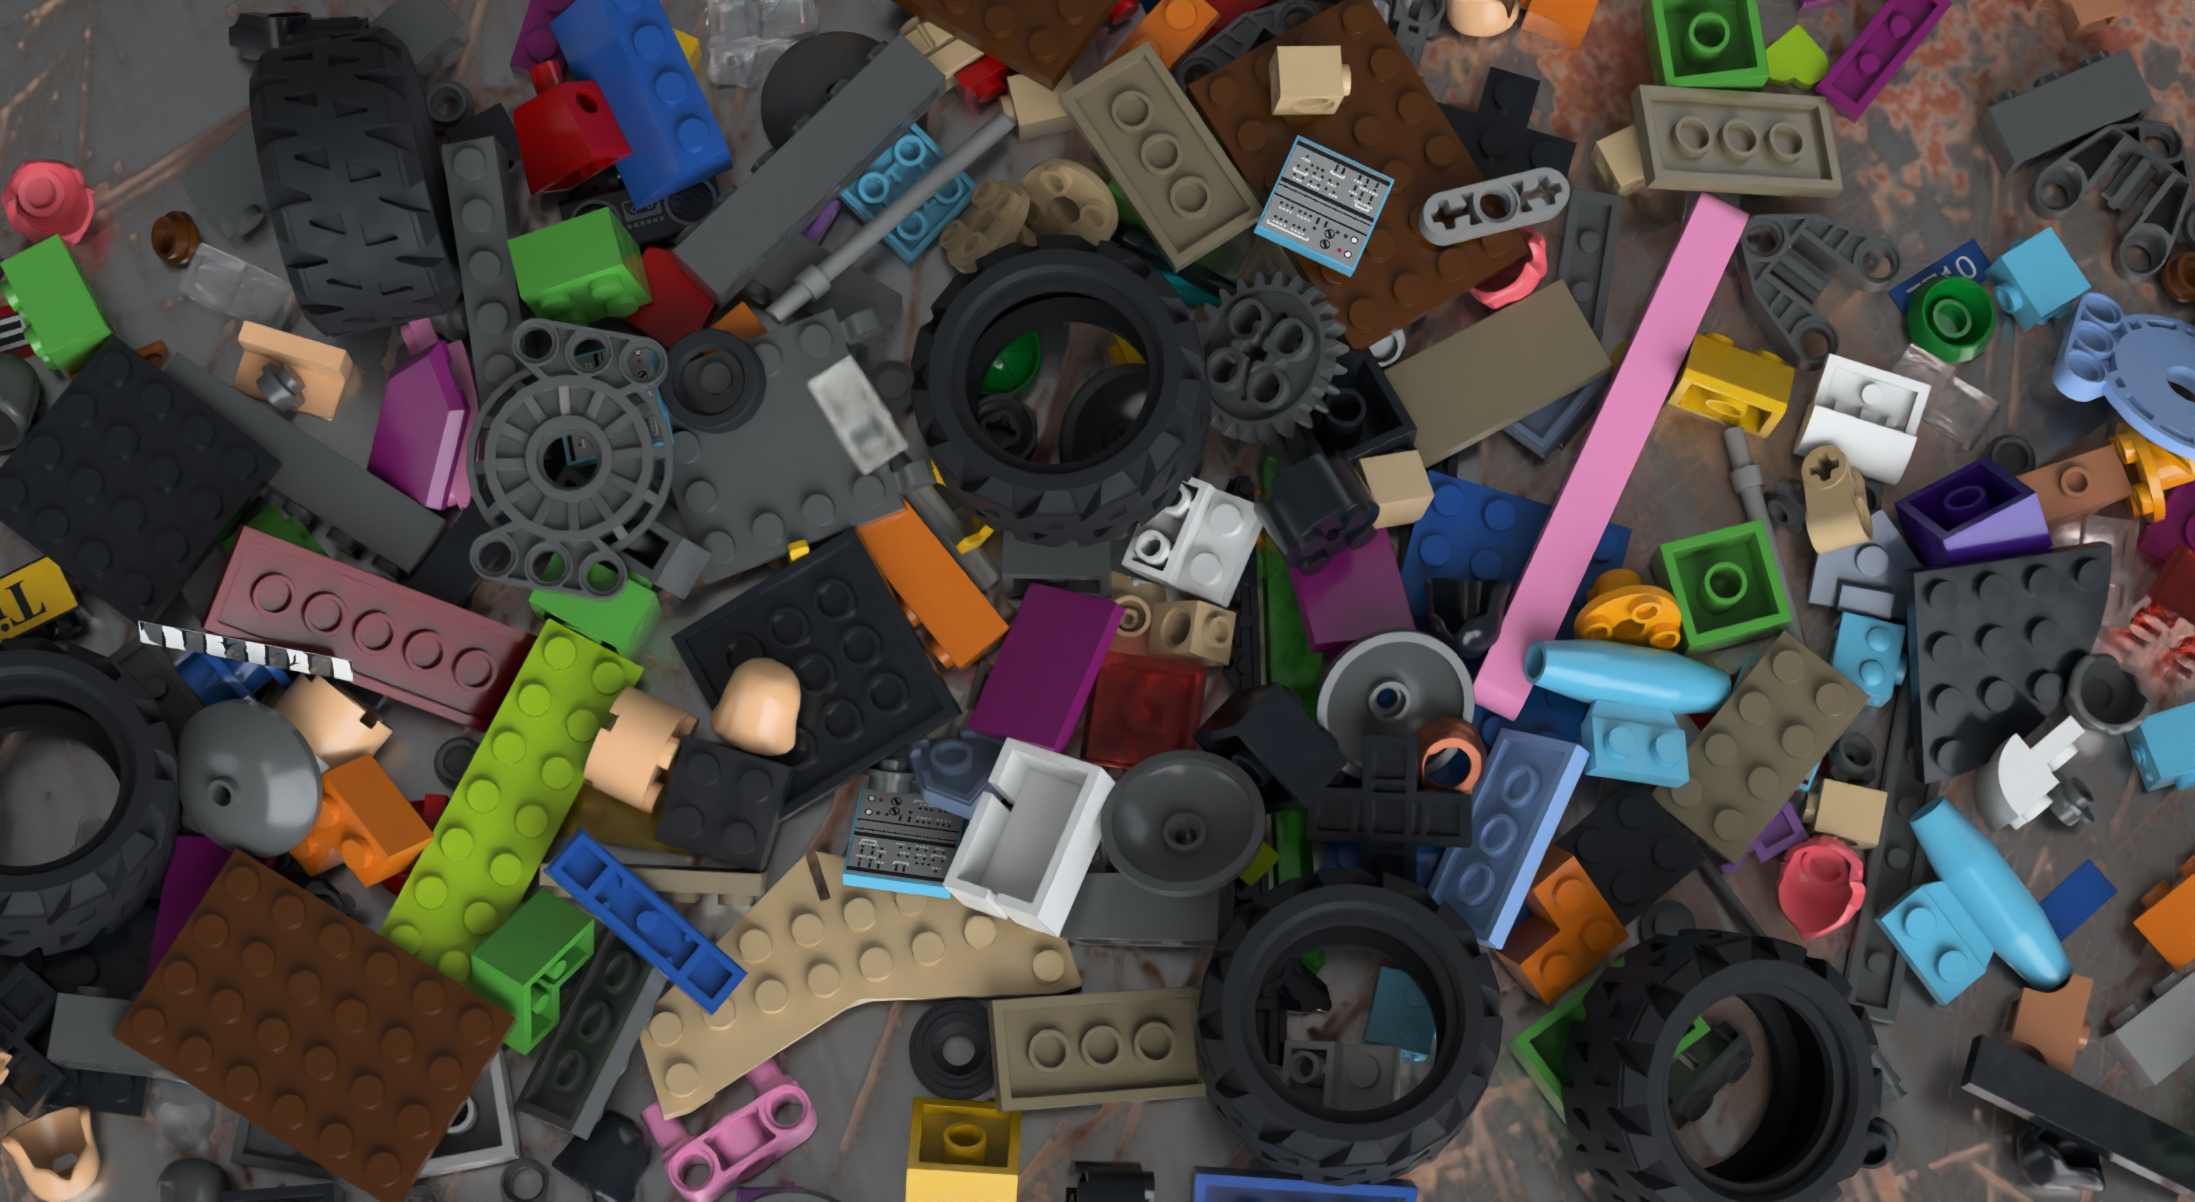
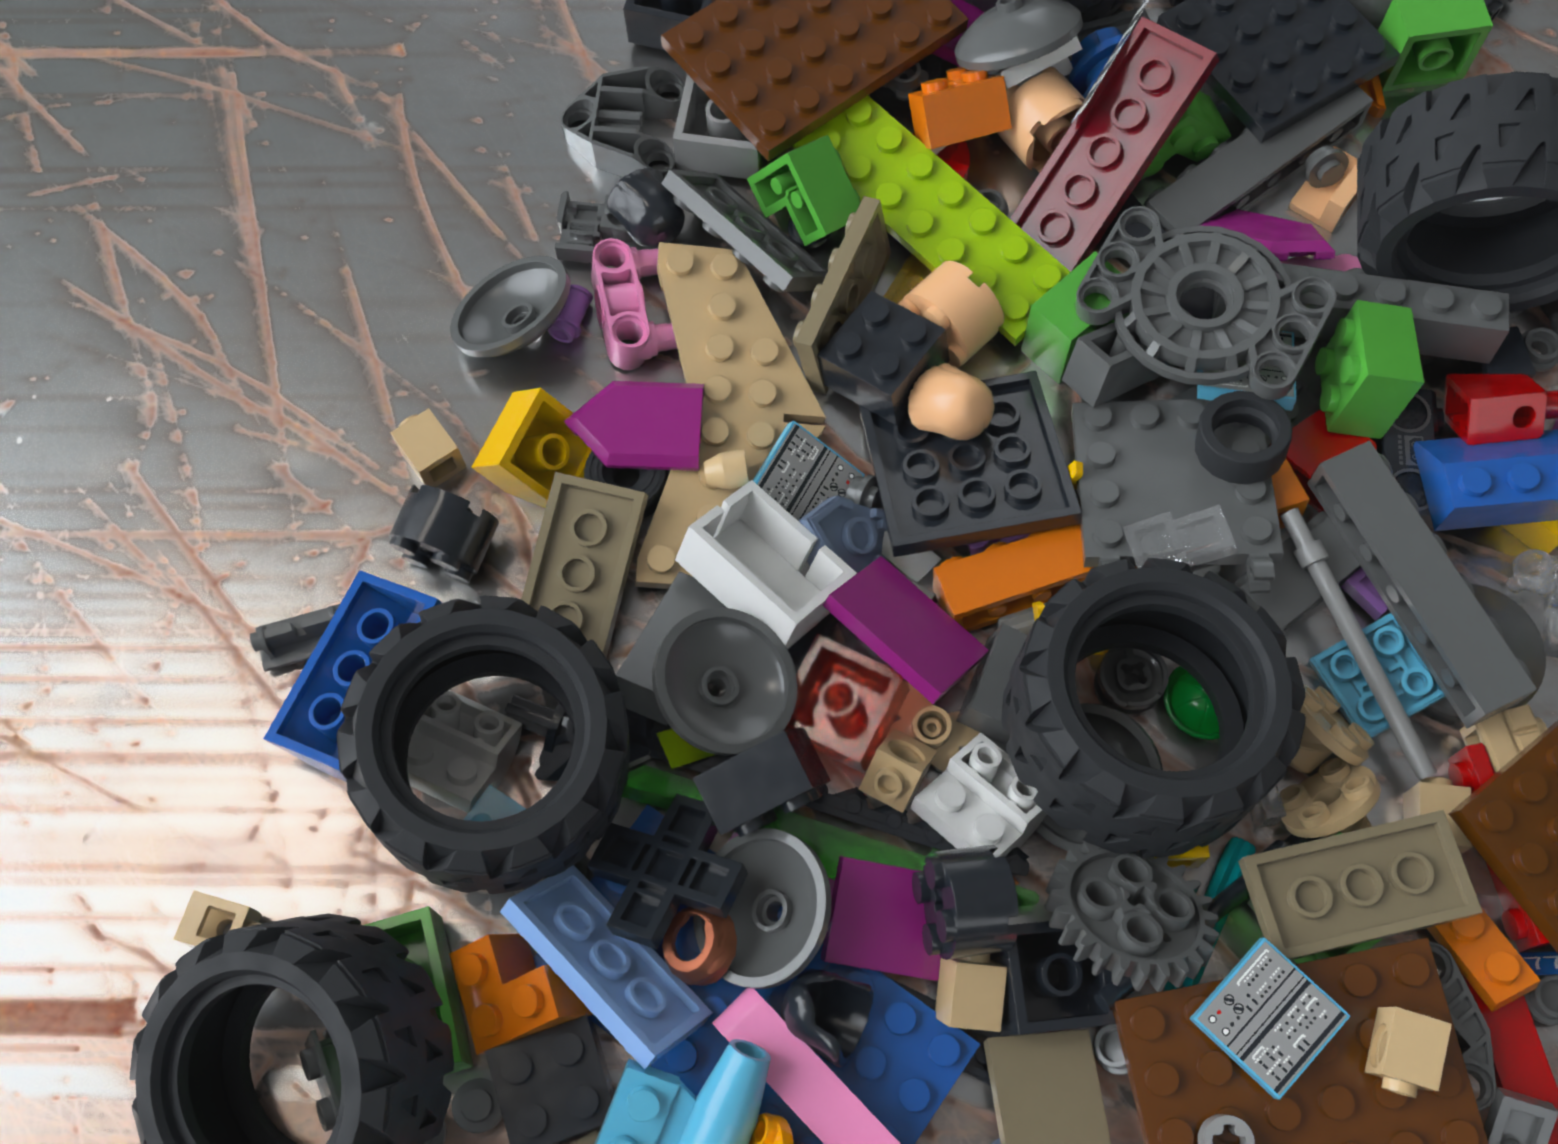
camera: 120 degrees right, 10 degrees down
coral hair [1,159,95,247] -> none
blue plate [543,828,748,1016] -> none
none -> magenta tile [564,381,704,471]
none -> tan hose [704,449,749,489]

